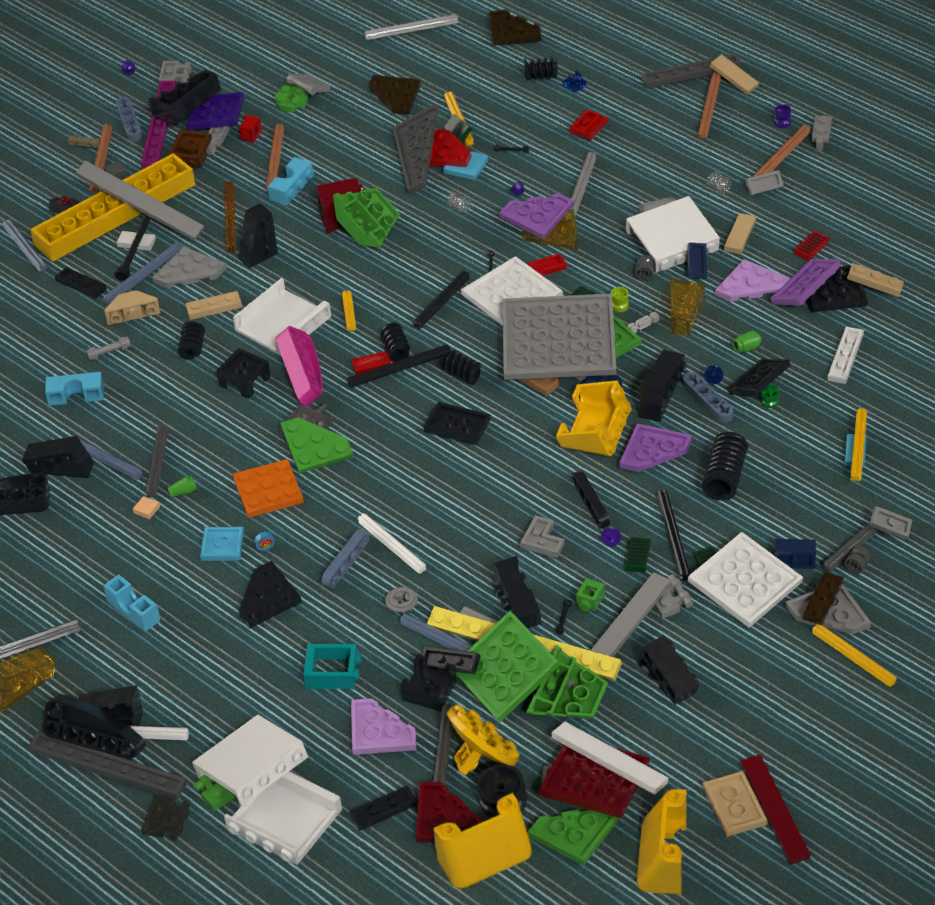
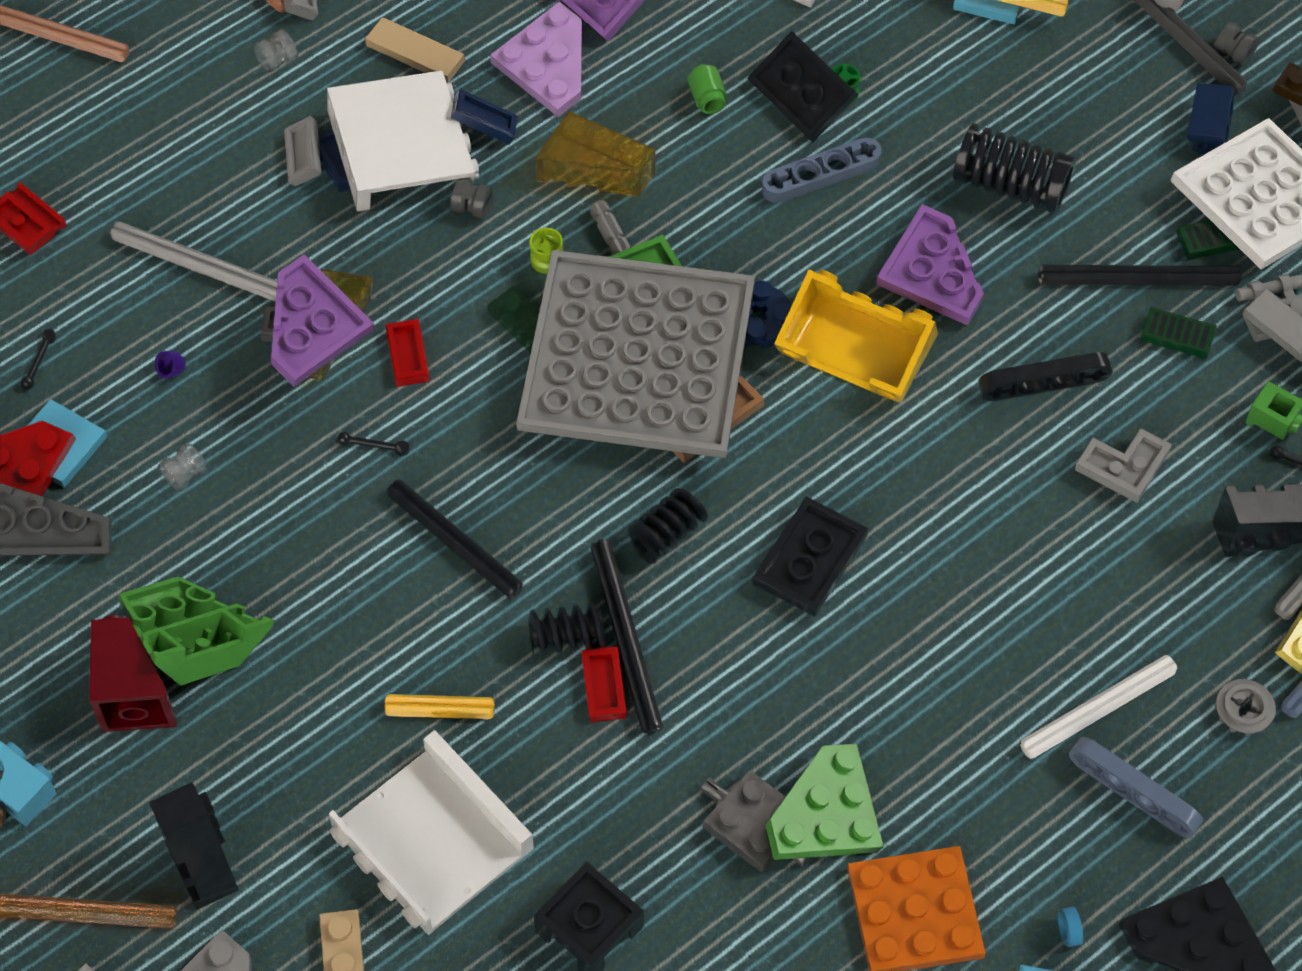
camera: 85 degrees left, 15 degrees up
dark pink beam [275,326,323,407] -> none
white plate [461,256,563,326] -> none
dark purple plate [601,528,621,547] -> none
black wedge [639,350,687,422] -> none
clear blue tile [704,365,724,384] -> none

